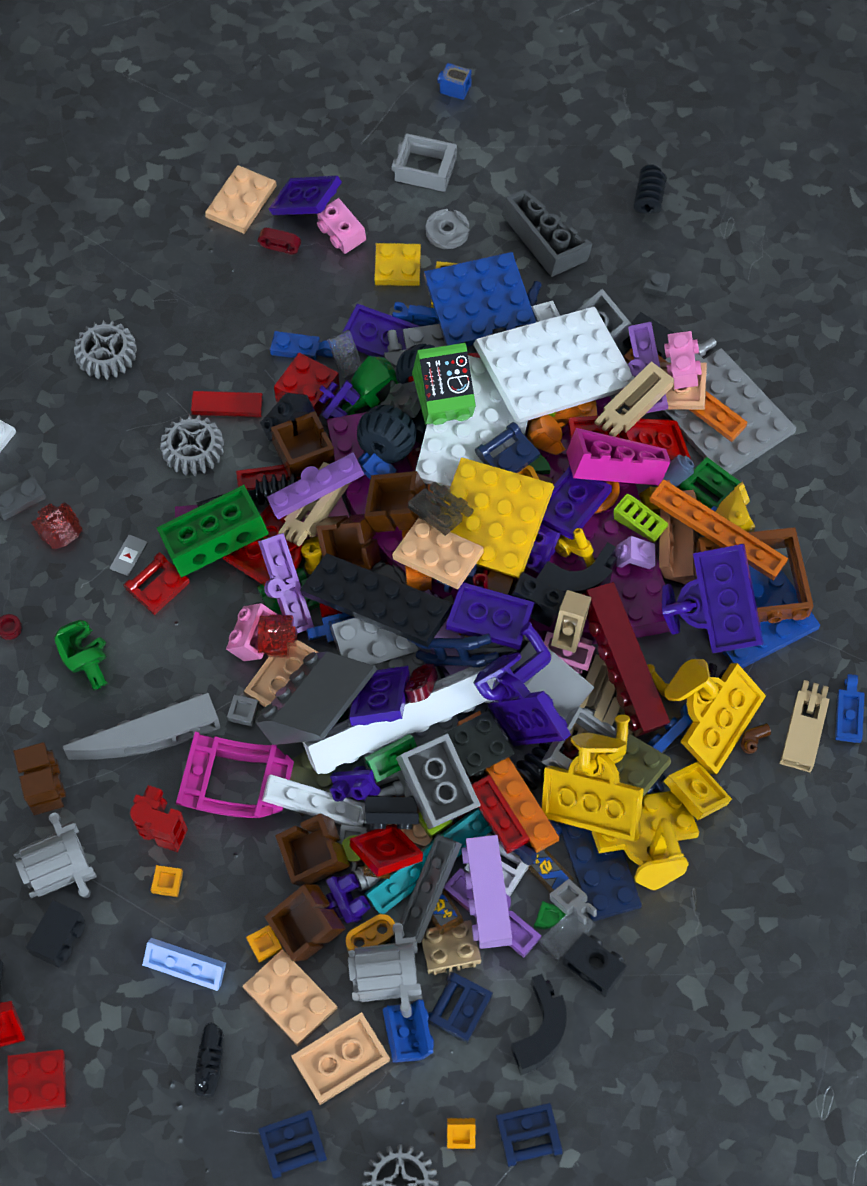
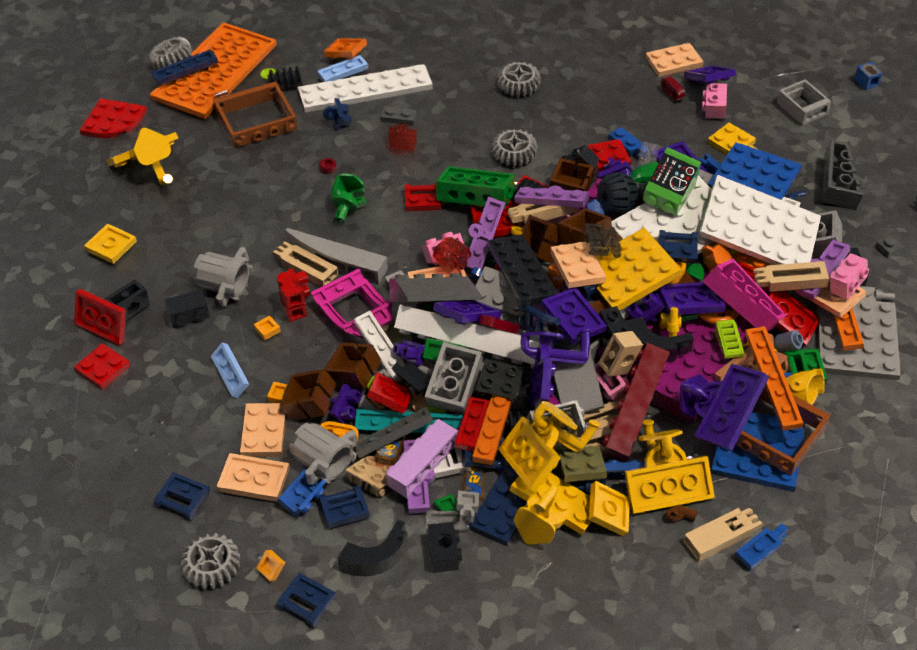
camera: 45 degrees right, 15 degrees down
reddish brown piece [13,742,66,815] -> none
light grey sticker [110,535,147,576] -> none
red tile [191,391,263,417] -> none
black hinge [195,1022,224,1097] -> none
light grey tile [426,209,469,249] -> none
dark red hand [473,568,489,589] -> none
lavender bracket [615,536,655,569] -> none
none -> tan hinge [272,241,338,287]

